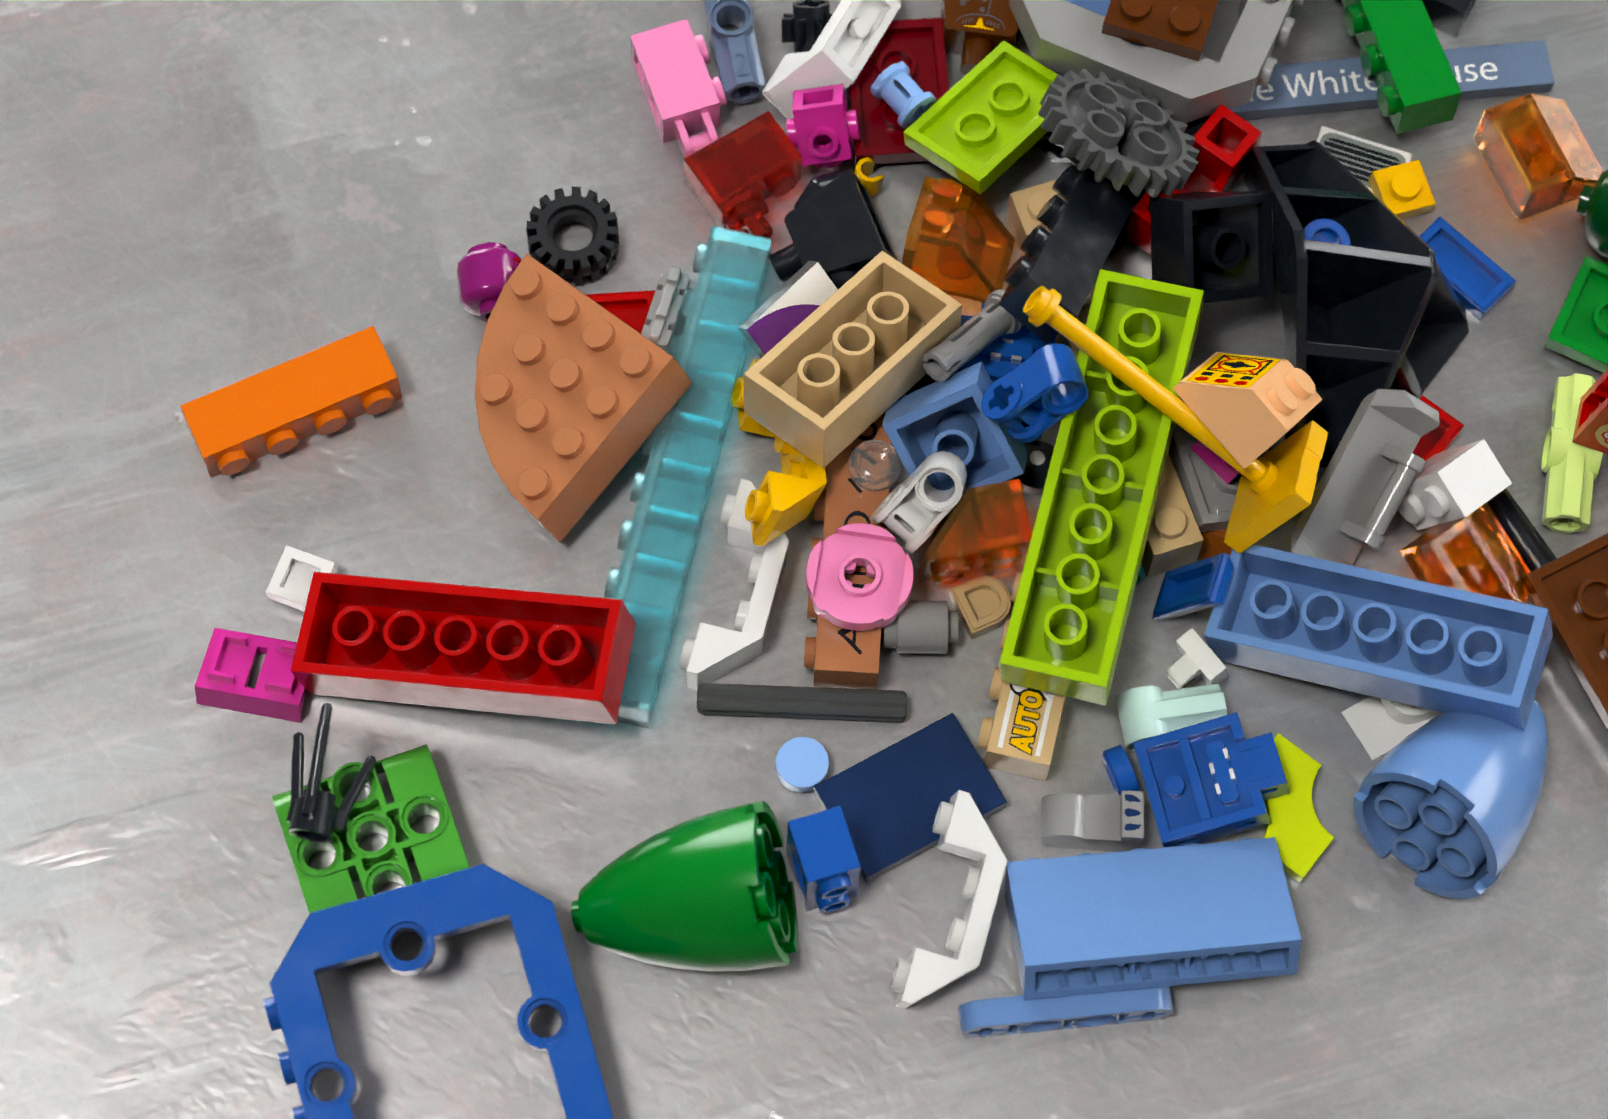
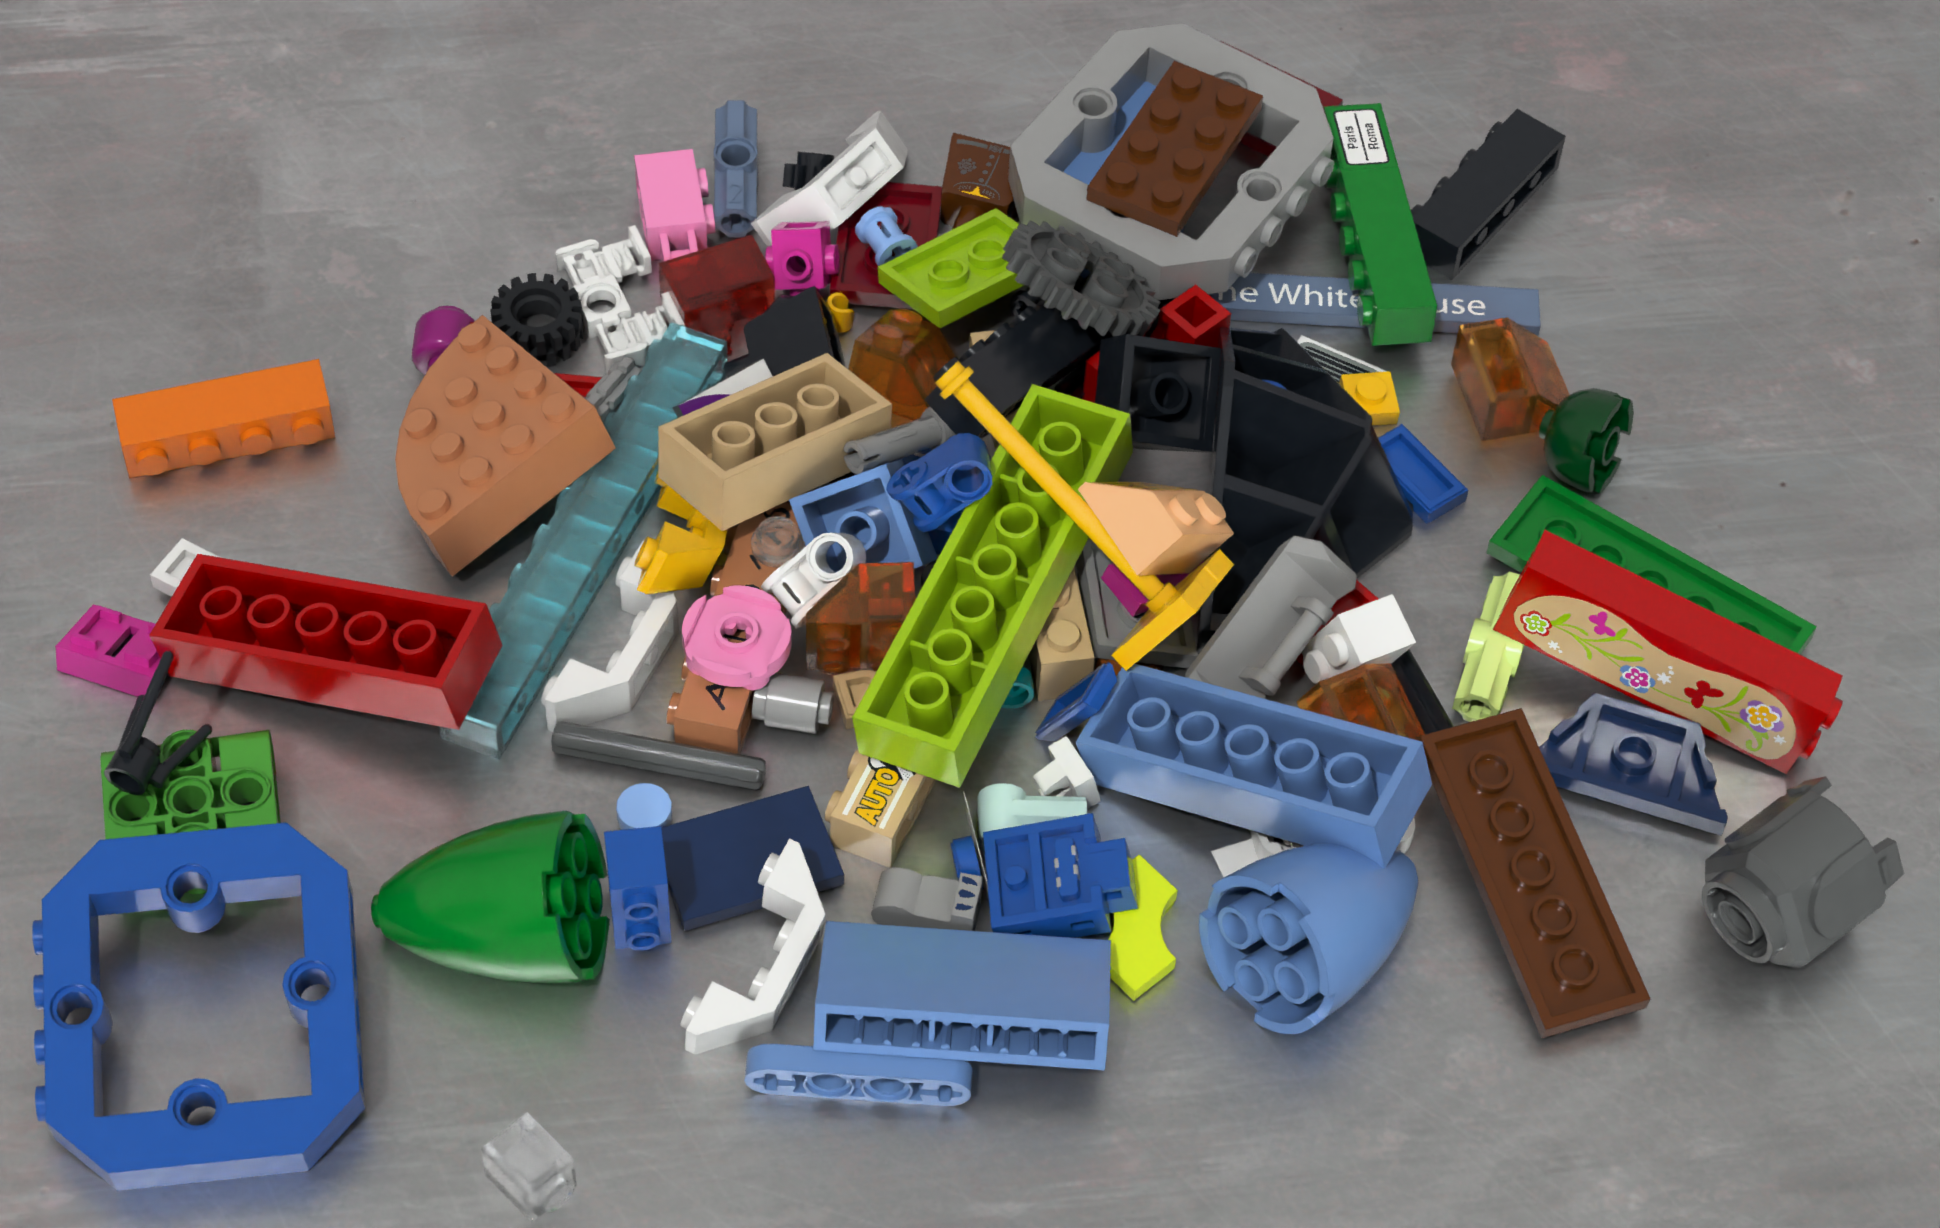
camera: 10 degrees right, 15 degrees down
none -> white piece [556,225,685,373]
none -> white sticker [963,791,989,902]

